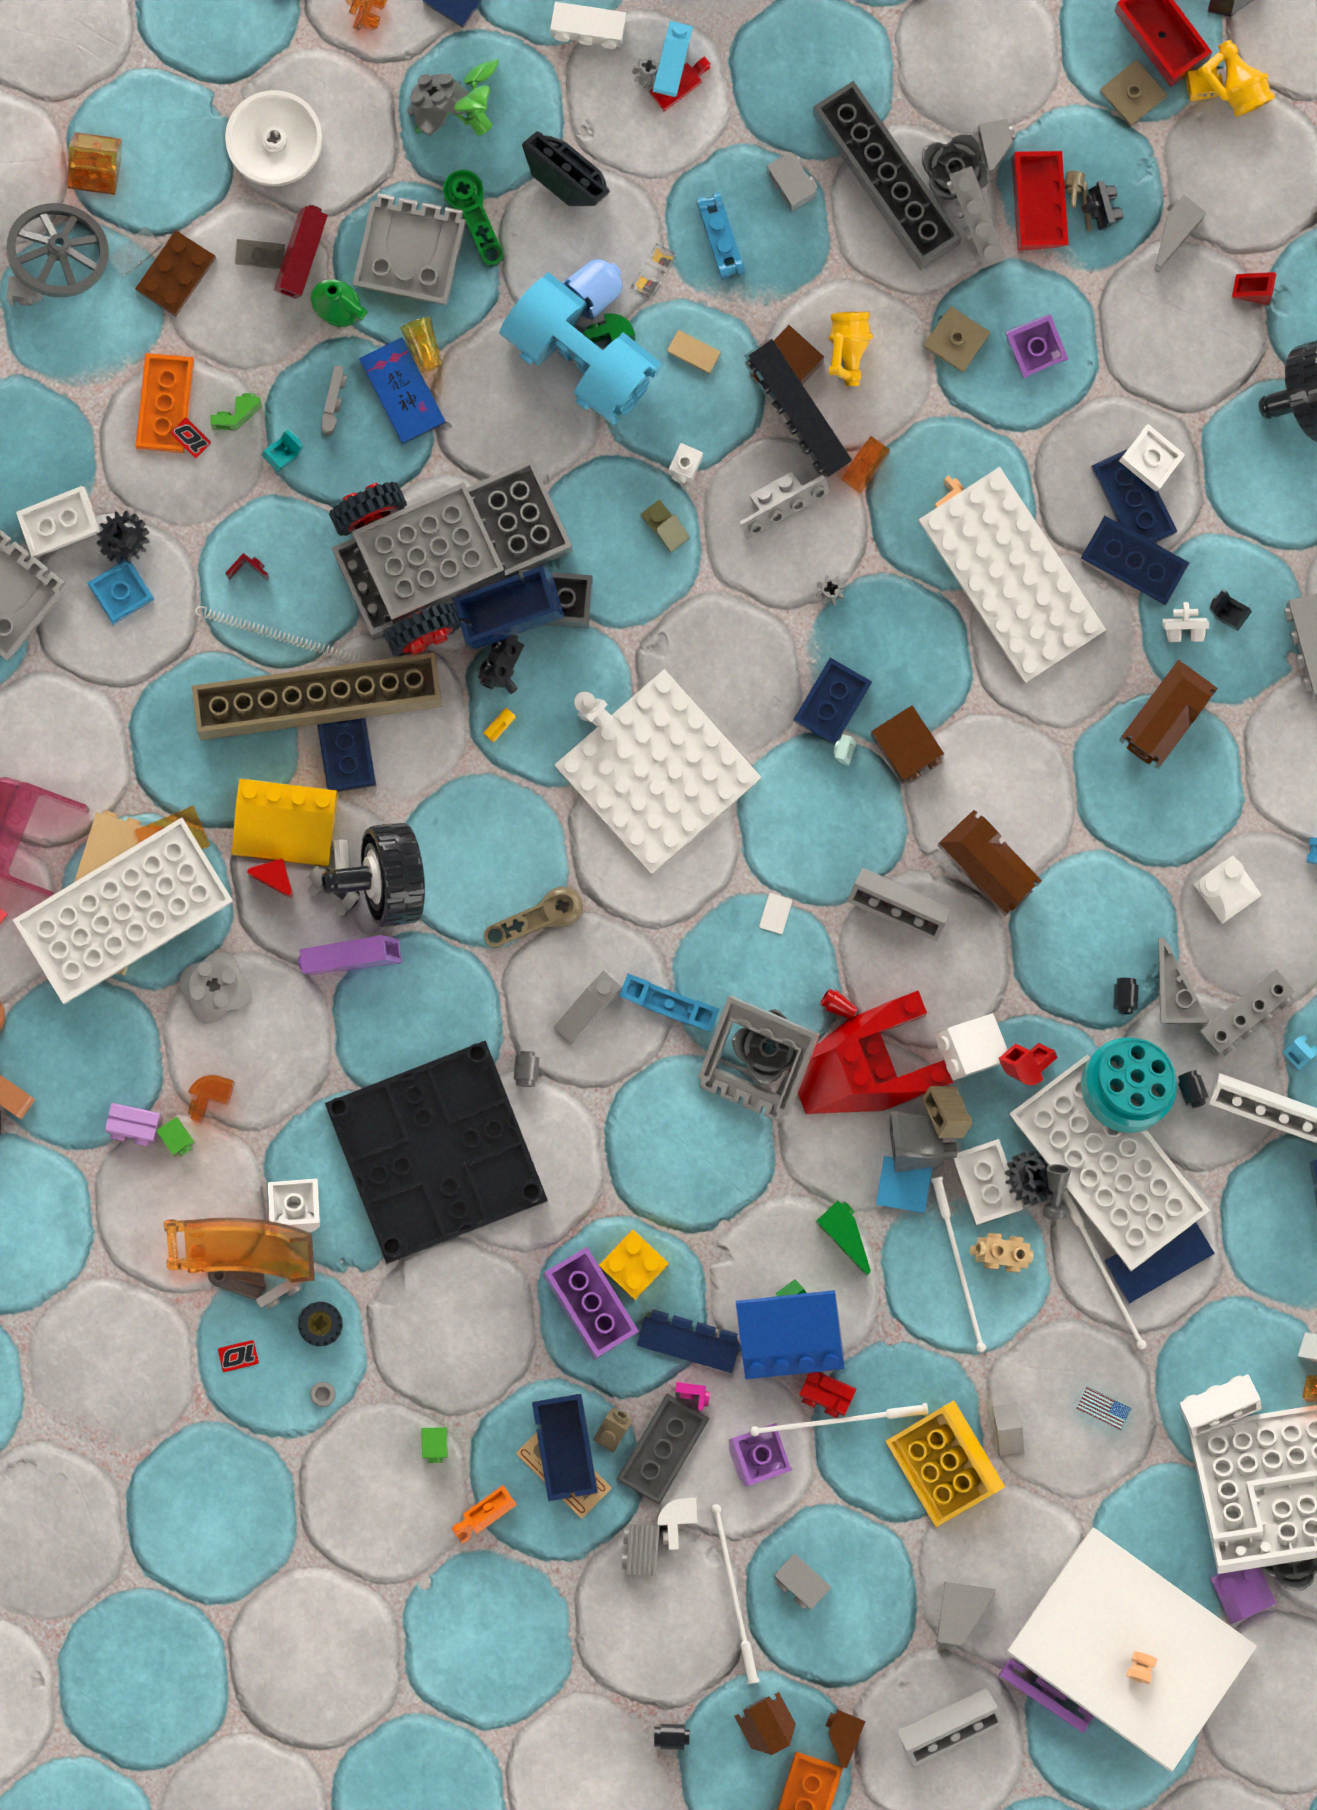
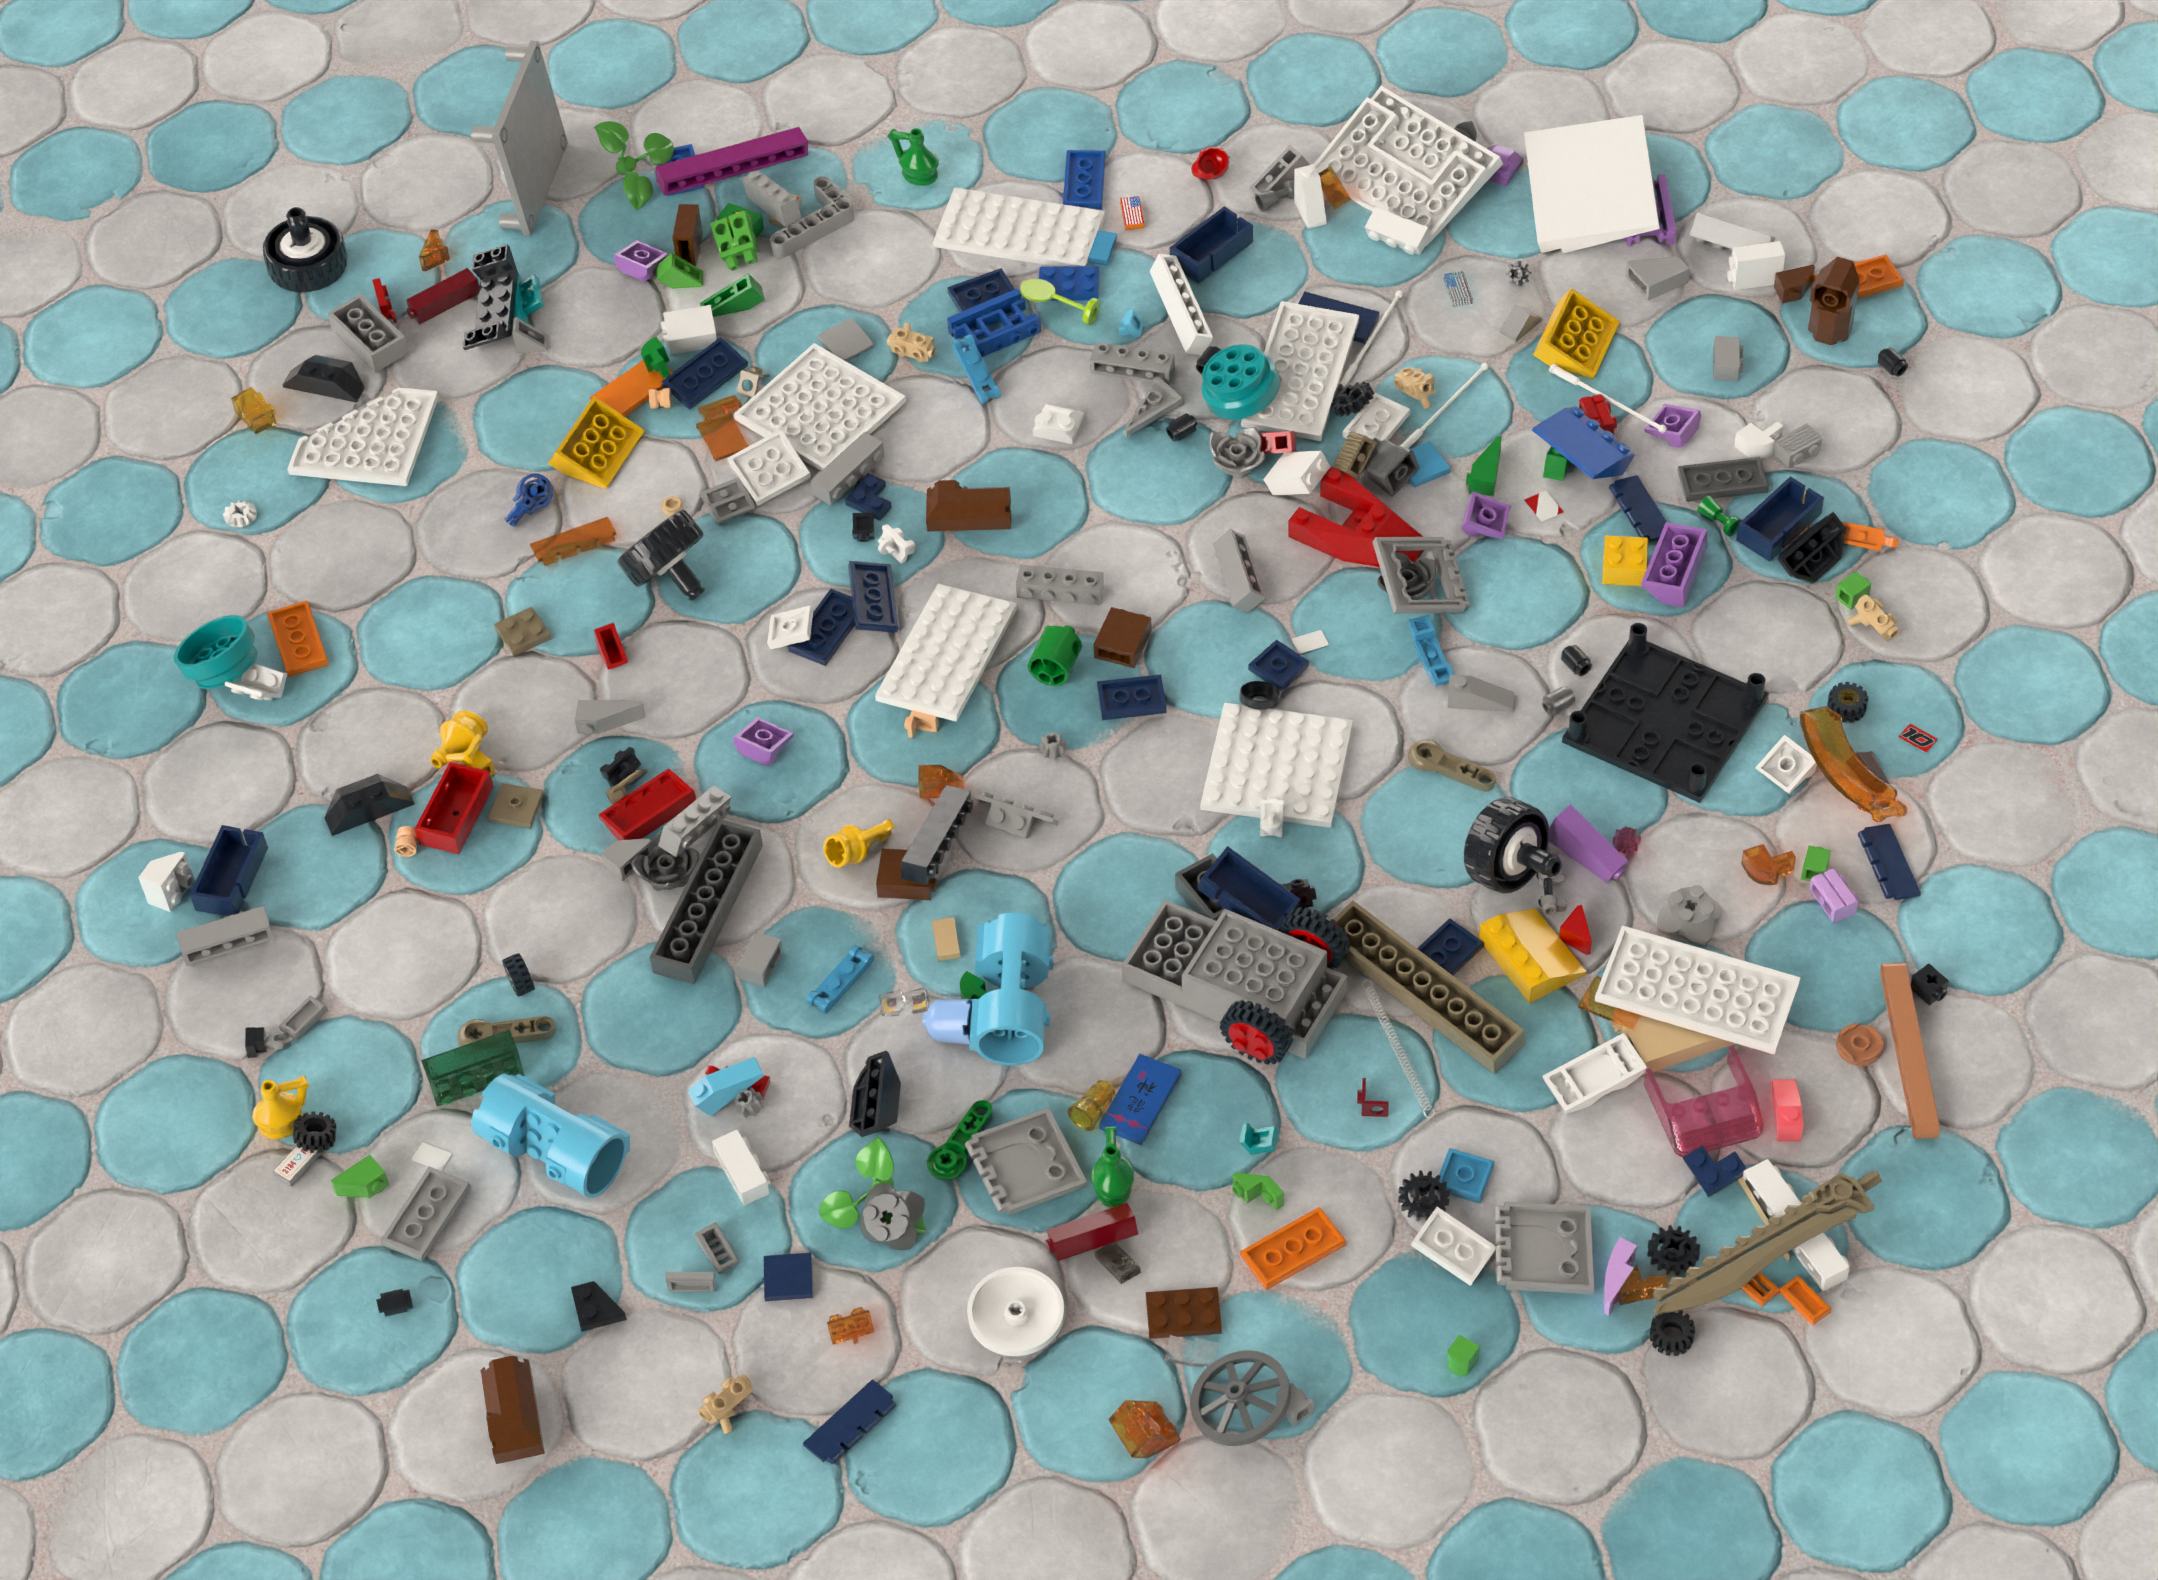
camera: 125 degrees left, 30 degrees down
sticker [171,417,211,458] -> none
light grey plate [256,1274,304,1309] -> none
light grey tile [310,1382,336,1407] -> none
light grey hinge [321,365,347,436] -> none
white piece [333,839,350,869] -> none
yellow piece [483,708,516,743] -> none
dark tan bracket [593,1408,633,1453] -> none
olive slope [640,499,690,553] -> none
white brick [669,443,703,484] -> none
dark pink bracket [675,1382,710,1411] -> none
white piece [711,1504,760,1684] -> none
red cone [820,988,858,1020] -> none
light aqua plate [834,734,857,765] -> none
dark tan plate [923,306,991,373] -> none
reddish brown brick [937,810,1042,916] -> none
dark grey piece [1043,1164,1071,1220] -> none
light nougat wheel [1126,1651,1158,1684] -> none
none -> dark blue plate [845,473,892,521]
none -> light grey brick [1016,564,1104,605]
none -> green cylinder [1027,625,1083,686]
none -> light grey brick [1209,427,1265,479]
none -> black piece [1239,681,1281,710]
none -> dark blue plate [1248,639,1309,691]
none -> medium lavender slope [1461,492,1511,539]
none -> gear [1505,261,1532,286]
none -> white sticker [1524,490,1564,522]
none -> white slope [1542,1033,1648,1114]
none -> black brick [1561,645,1592,676]
none -> clear pink gear [1612,826,1641,855]
none -> green piece [1697,496,1742,537]
none -> white brick [1727,241,1785,290]
none -> black wedge [1778,511,1846,584]
none -> tan brick [1847,595,1900,641]
none -> dark blue windscreen [1857,824,1921,900]

